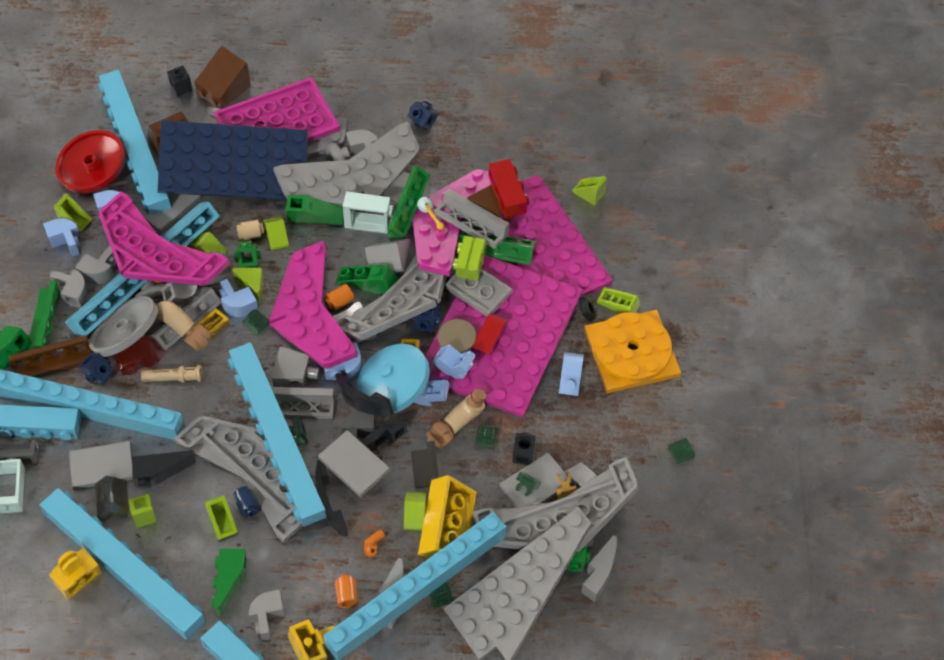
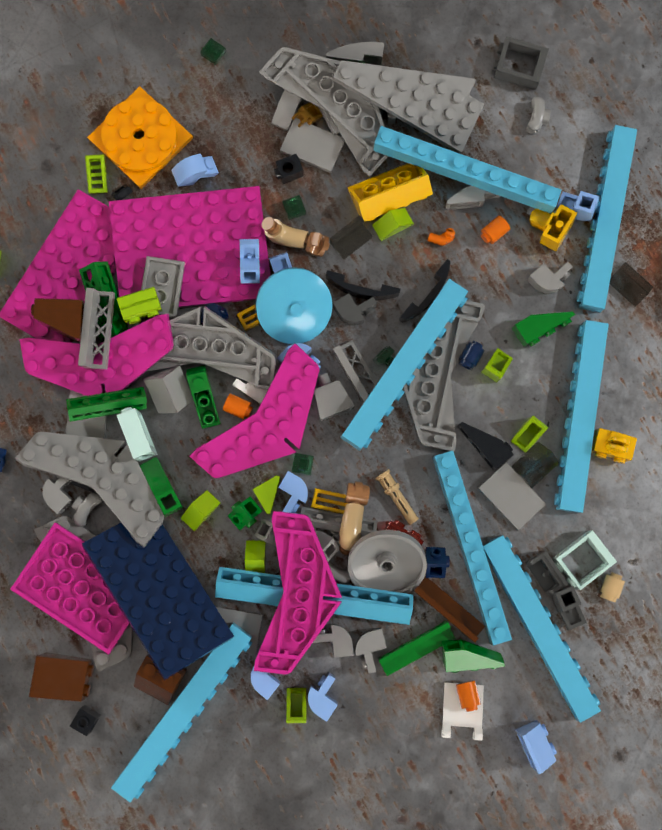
camera: 125 degrees left, 25 degrees up
red dish [55,130,126,193] -> none
tan brick [236,219,264,240] -> none
light grey tile [318,430,390,497] -> none
black slope [335,373,394,416] -> none
hinge [417,197,444,230] -> none
dark tan tile [438,319,477,354] -> none
red slope [472,314,507,355] -> none
red brick [488,158,529,218] -> none
clear green tile [516,472,542,496] -> none

